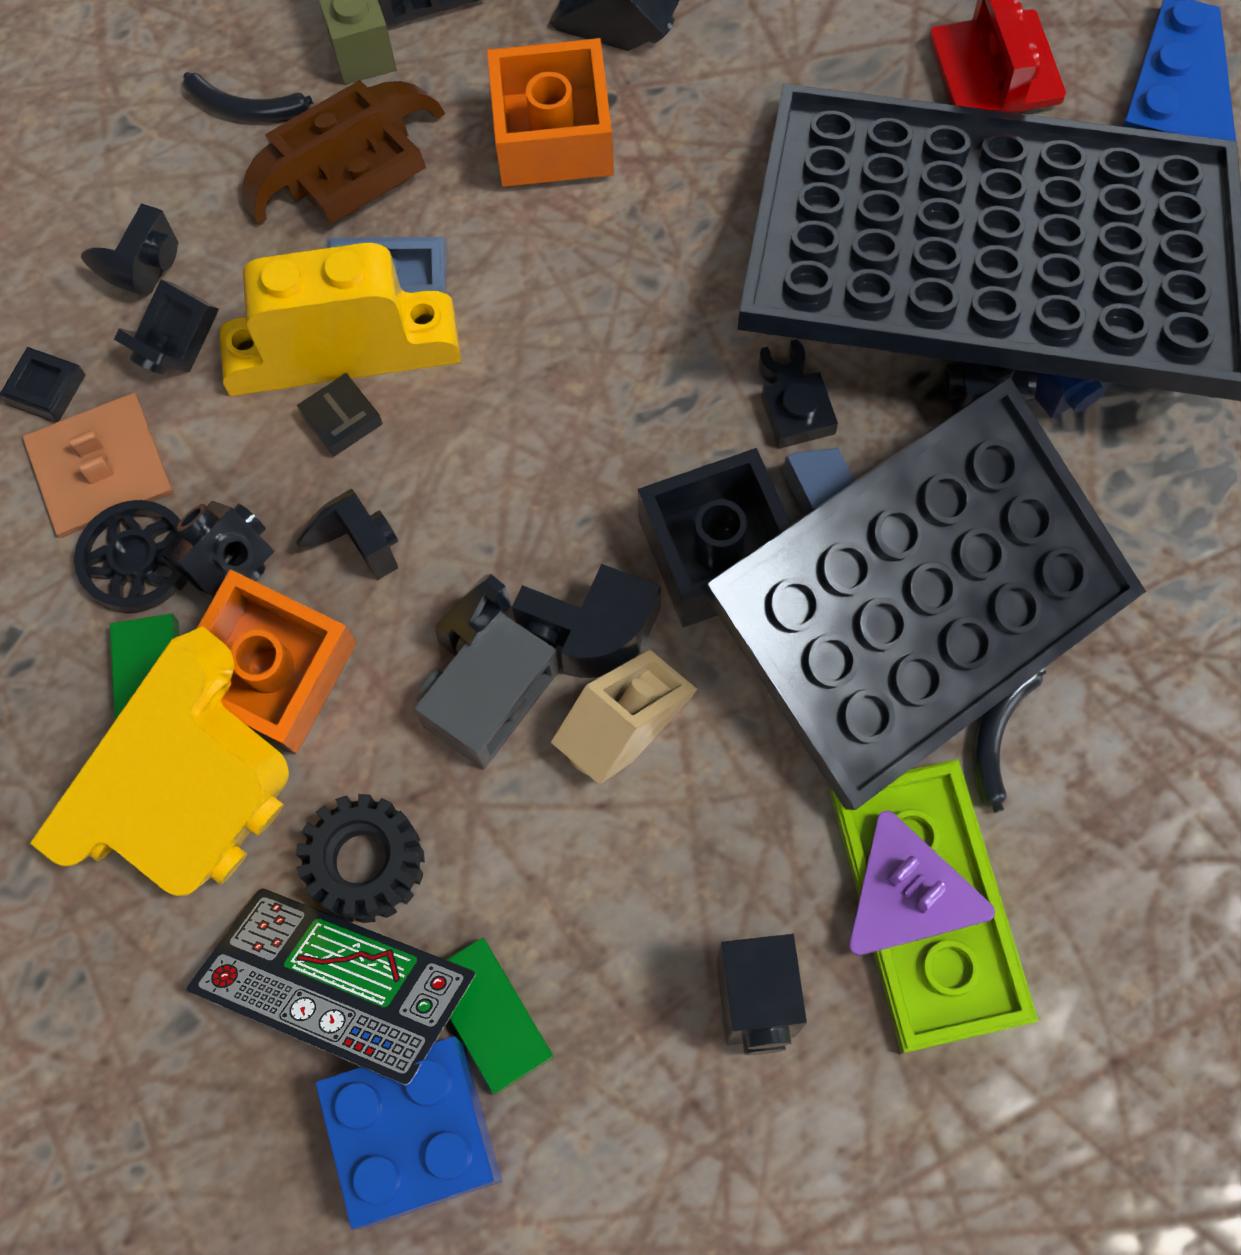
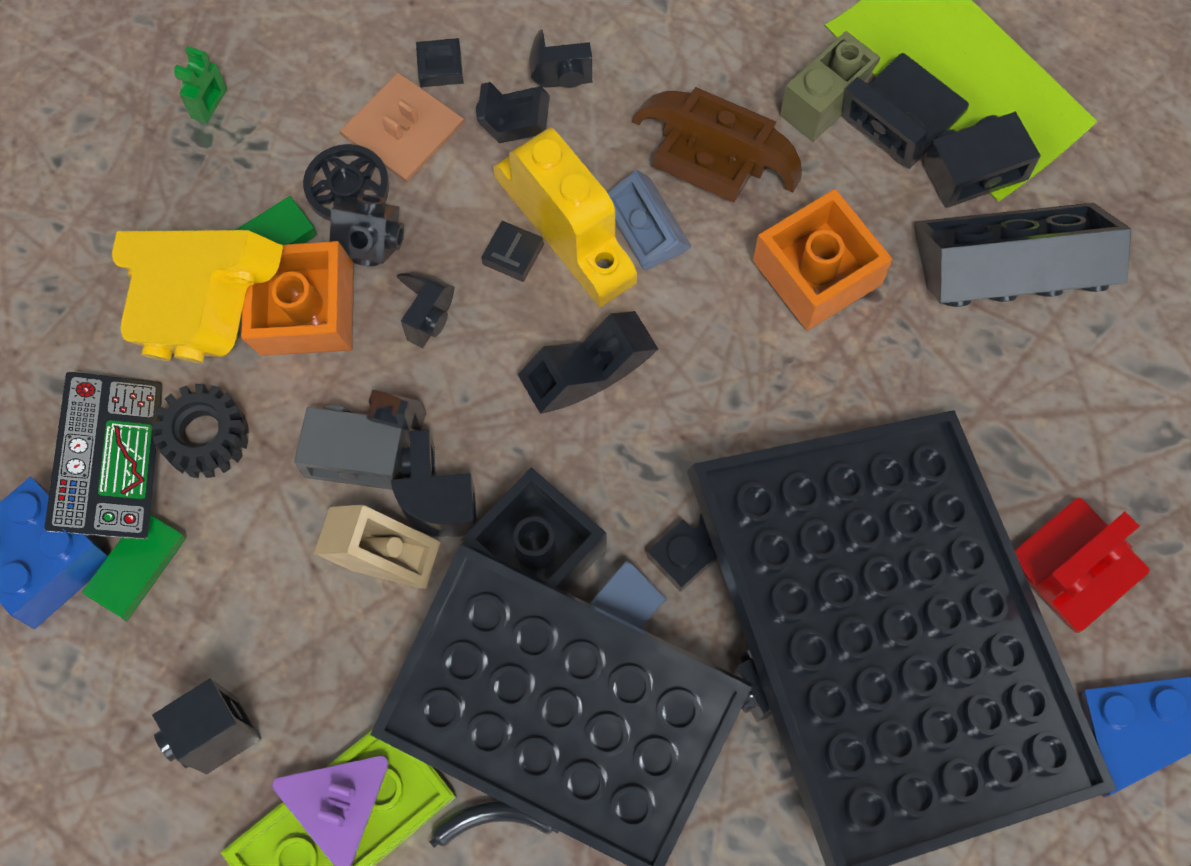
camera: 60 degrees right, 0 degrees up
black piece [183,72,313,122] -> none
none -> black brick [518,311,659,414]

